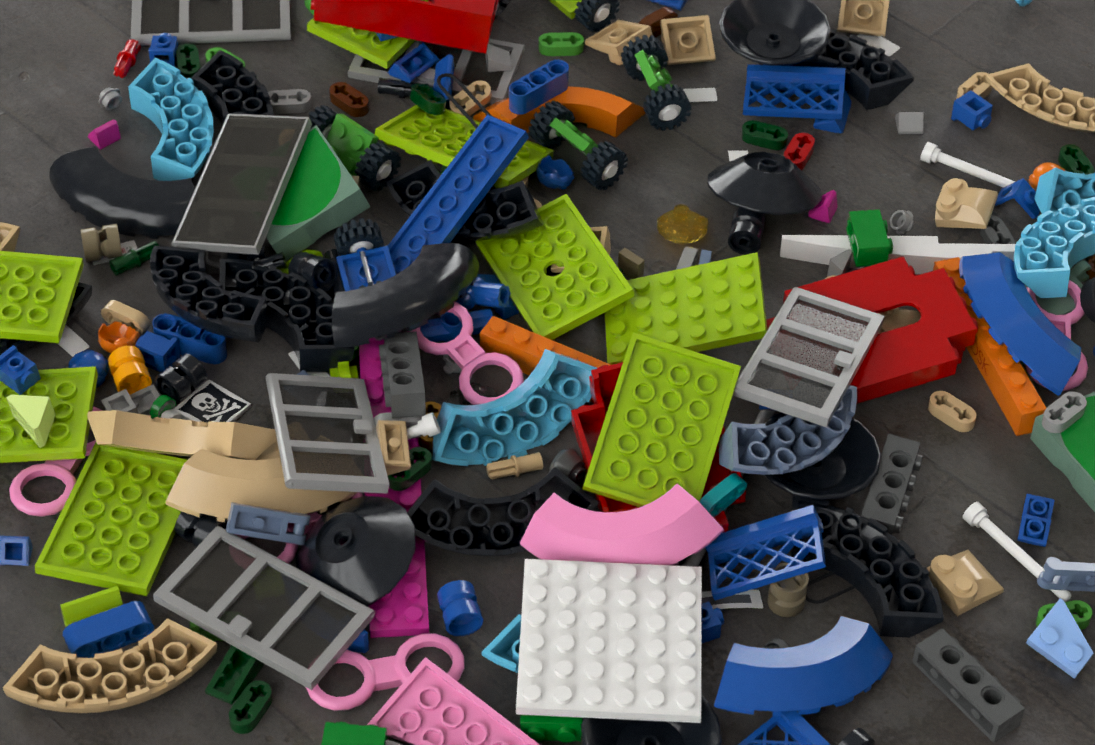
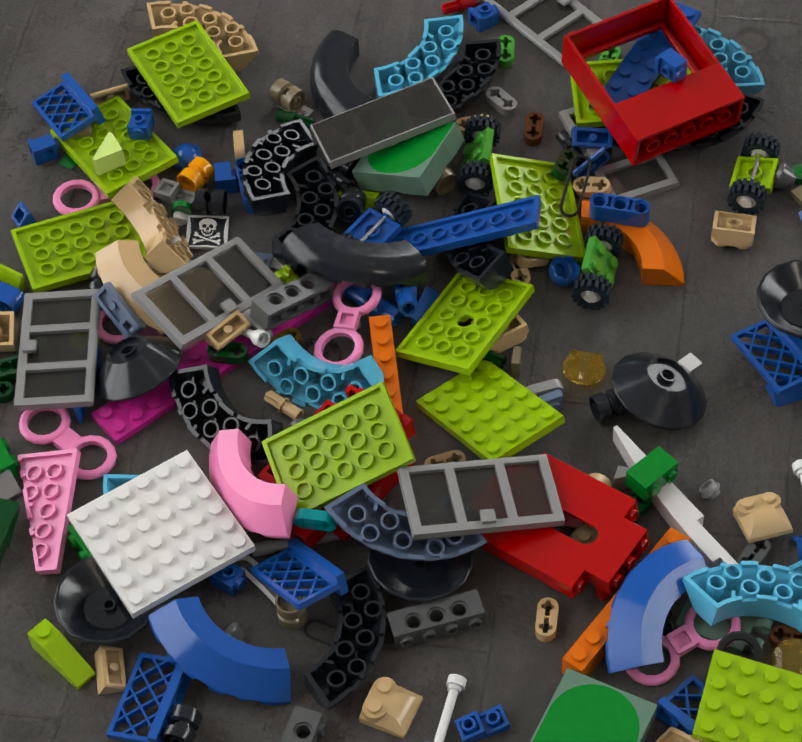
camera: 60 degrees right, 5 degrees up
white sticker [58,325,90,357] -> none
dark pink slope [88,120,121,150] -> none
orange hair [98,321,140,353] -> none
light grey plate [99,87,122,110] -> none
dark green beam [176,44,201,79] -> none
blue wheel [437,580,483,636] -> none
light grey slope [485,44,512,72] -> none
bright green beam [538,32,584,56] -> none
black plate [621,35,692,131] -> none
reddish brown beam [638,6,678,37] -> none
tan slope [660,15,716,65] -> none
white sticker [683,88,717,102] -> none
dark green beam [741,120,788,151] -> none
red beam [783,133,815,170] -> none
dark pink slope [808,190,838,224] -> none
light grey beam [1042,391,1087,433] -> none

